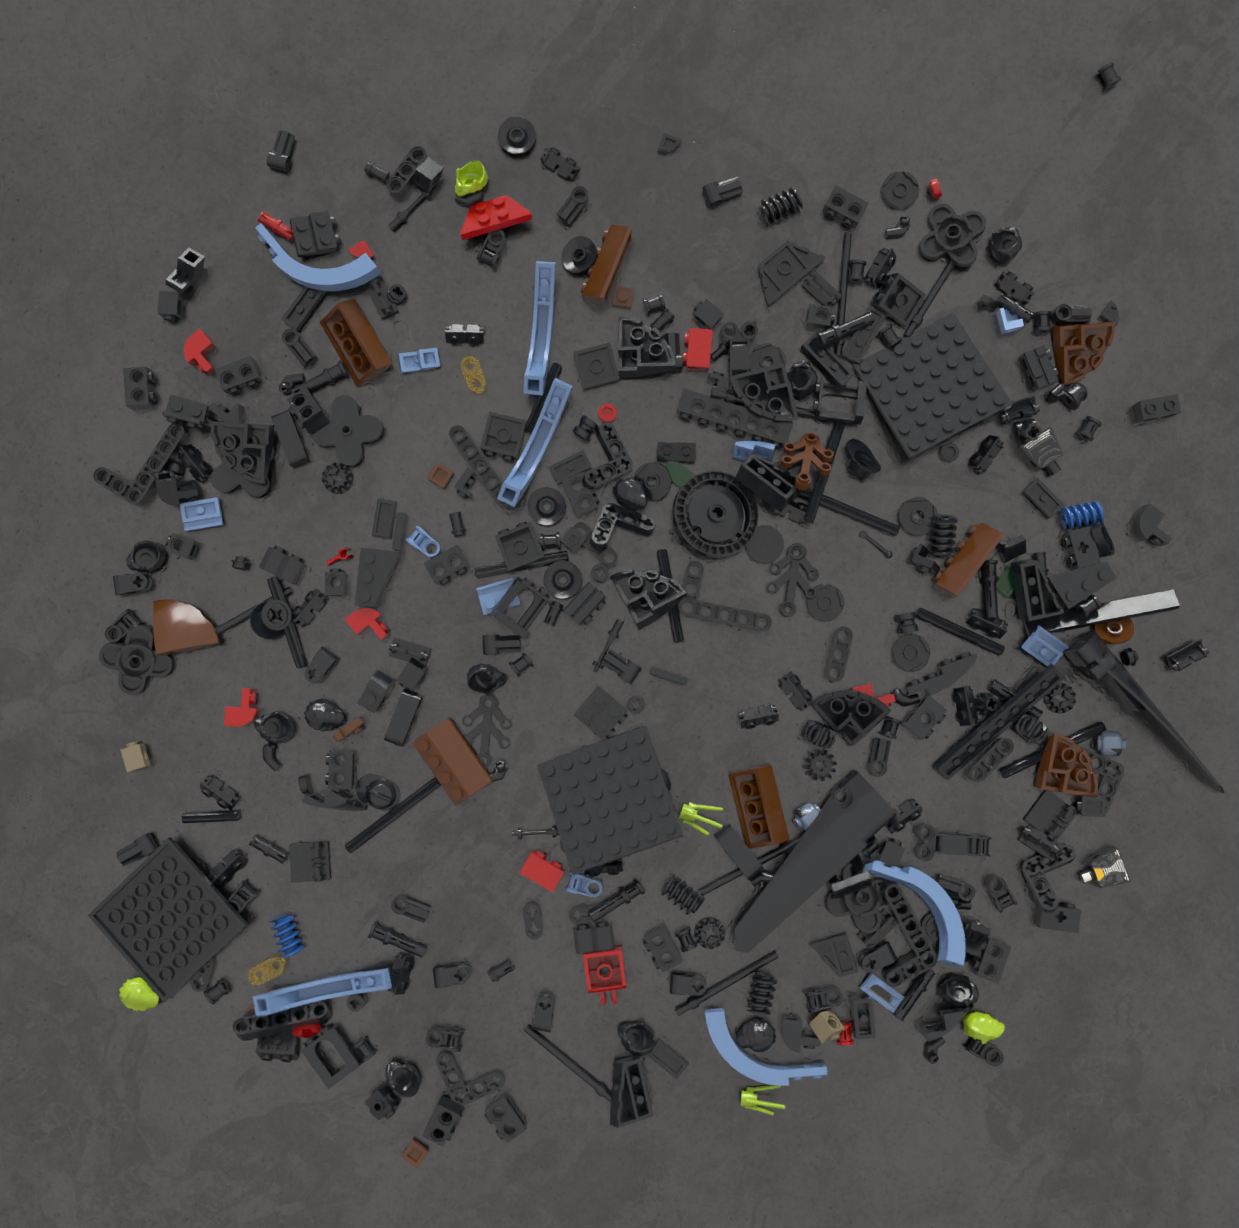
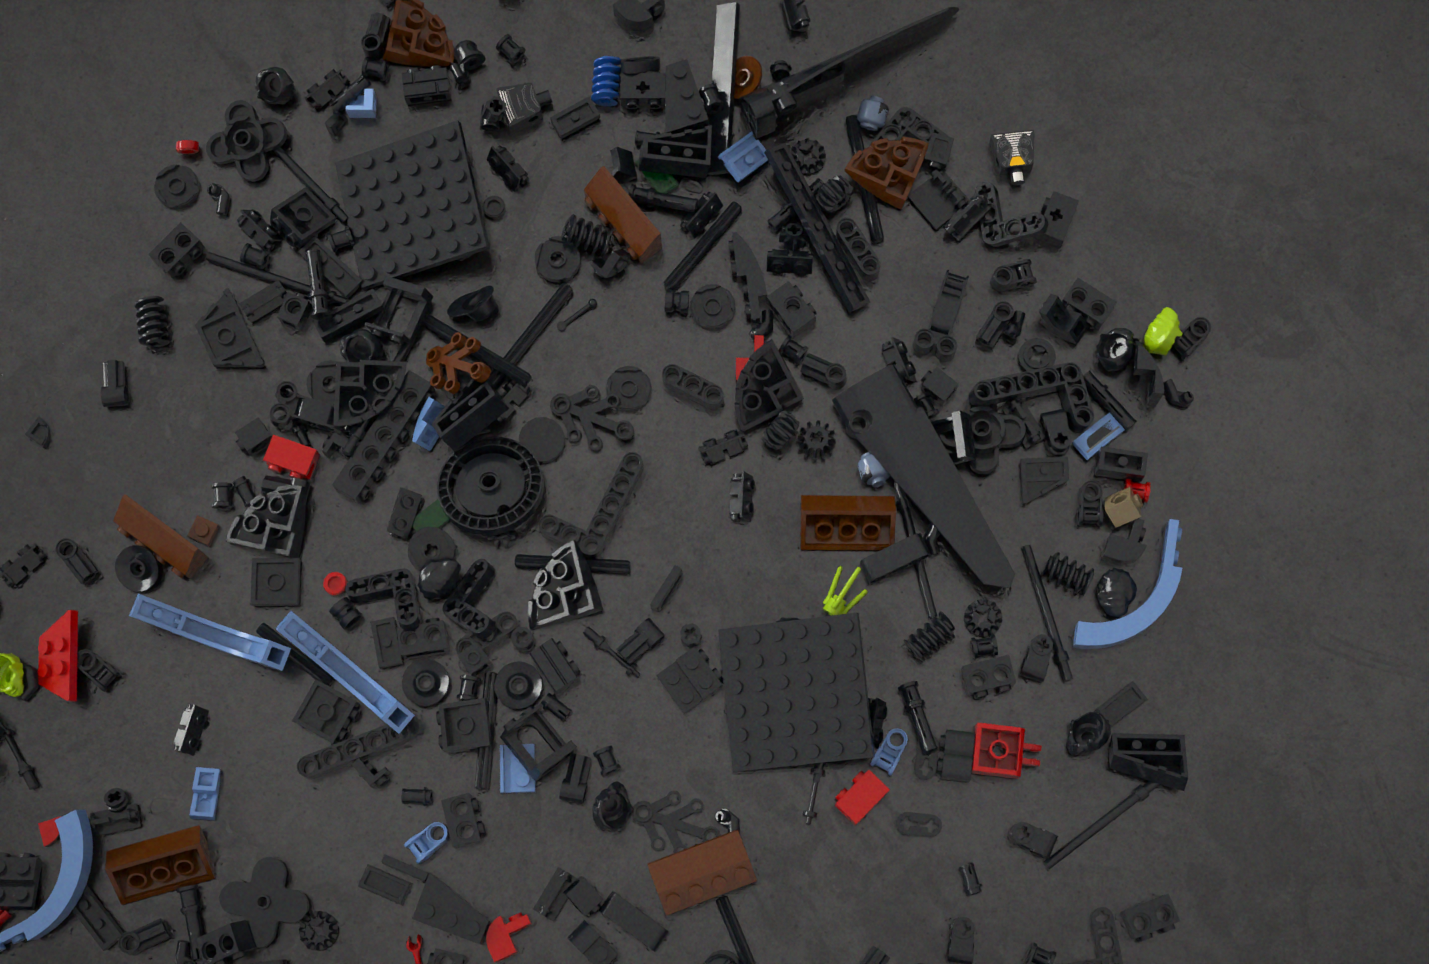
camera: 70 degrees left, 10 degrees down
reddish brown plate [427,462,454,489] -> none
clear yellow plate [460,356,487,393] -> none
lime plant [740,1085,786,1115] -> none
medium blue arch [864,861,965,966] -> none
black hinge [999,395,1040,423] -> none

